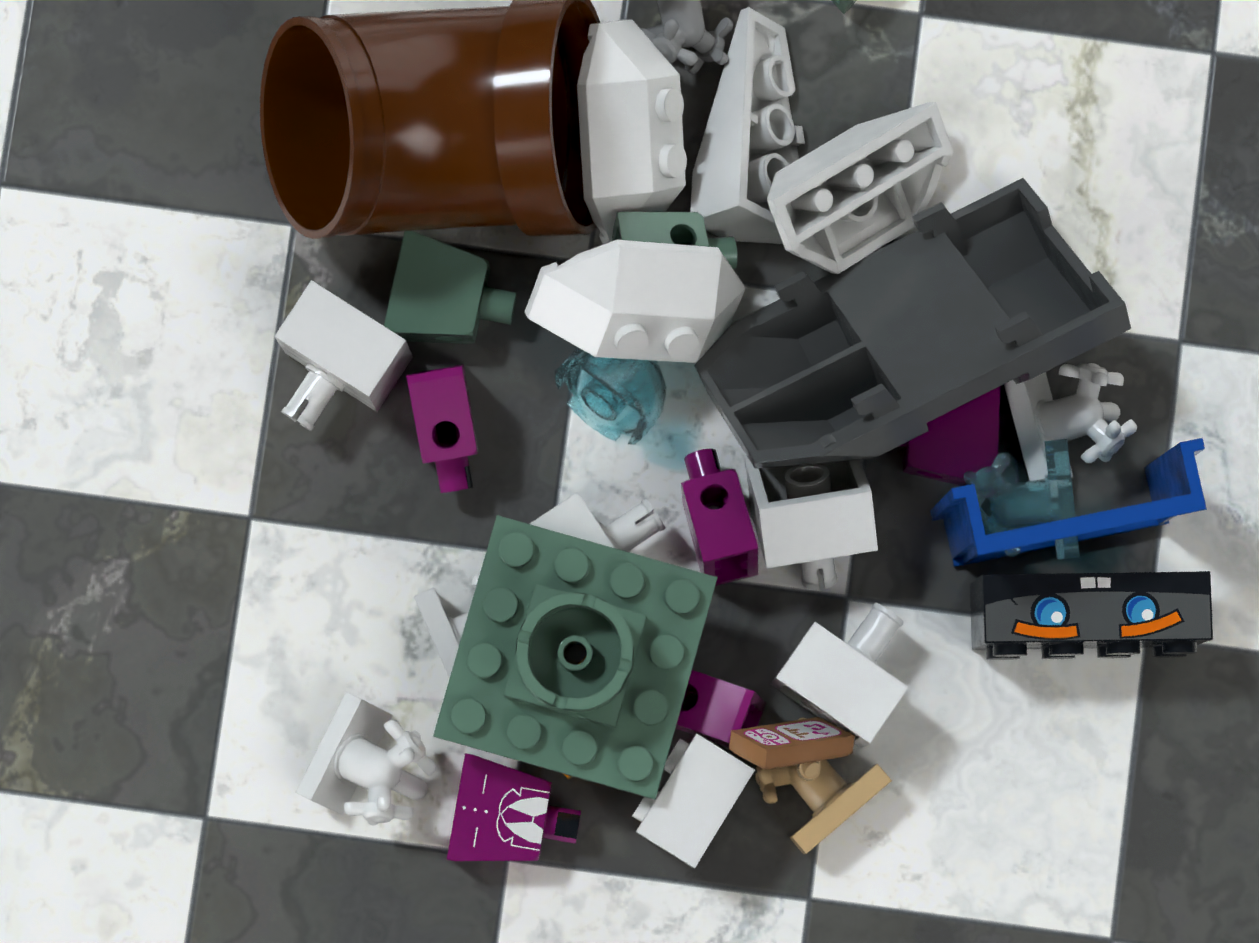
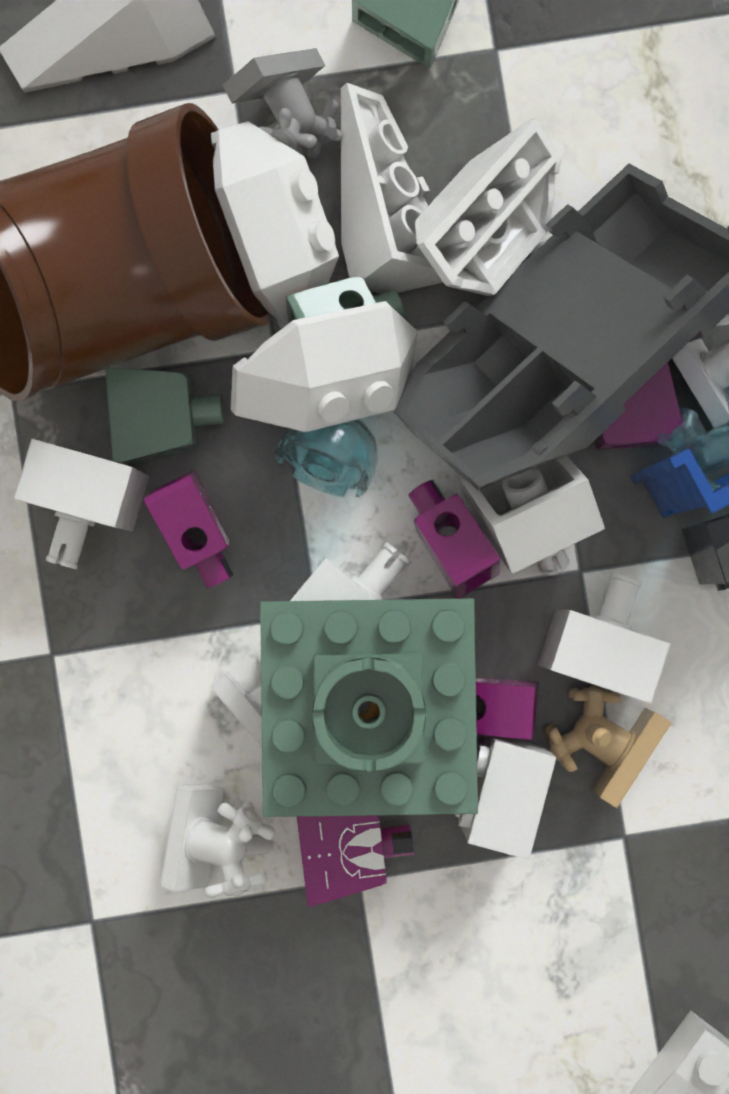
camera: 15 degrees left, 5 degrees up
medium nougat tile [729,717,855,770] -> none

